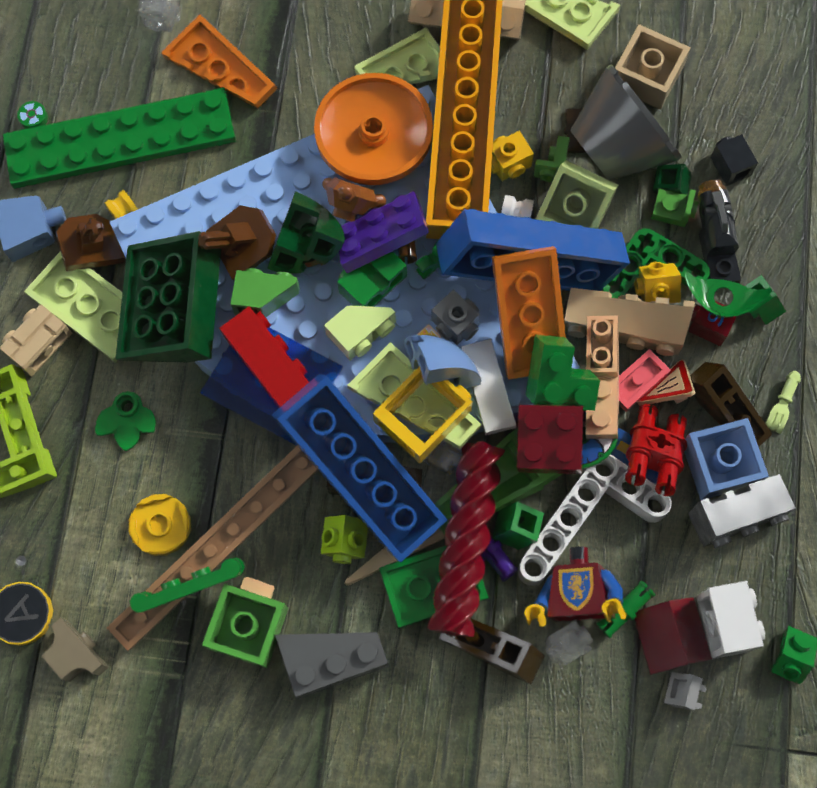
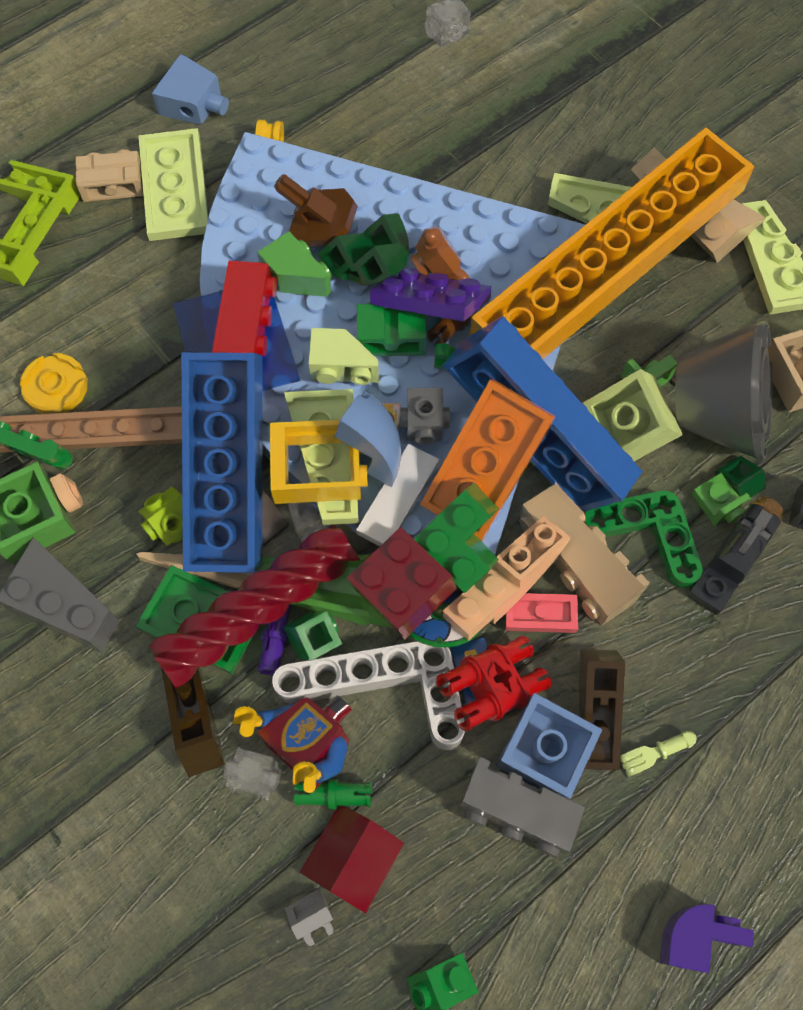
camera: 40 degrees right, 5 degrees down
green plate [3,87,236,189] -> none
green tile [17,101,48,129] -> none
reddish brown piece [56,214,125,271] -> none
green plate [95,391,156,451] -> none
dark green slope [115,231,221,363] -> none
orange wing [161,14,277,108] -> none
orange dish [314,73,433,185] -> none
yellow brick [491,130,534,181] -> none
white wheel [501,195,534,218] -> none
yellow brick [634,262,681,303] -> none
piece [637,360,695,406] -> none
green piece [685,271,773,319] -> none
dark red brick [688,301,737,347] -> none
white brick [696,581,765,659] -> none
green brick [745,275,786,325] -> none

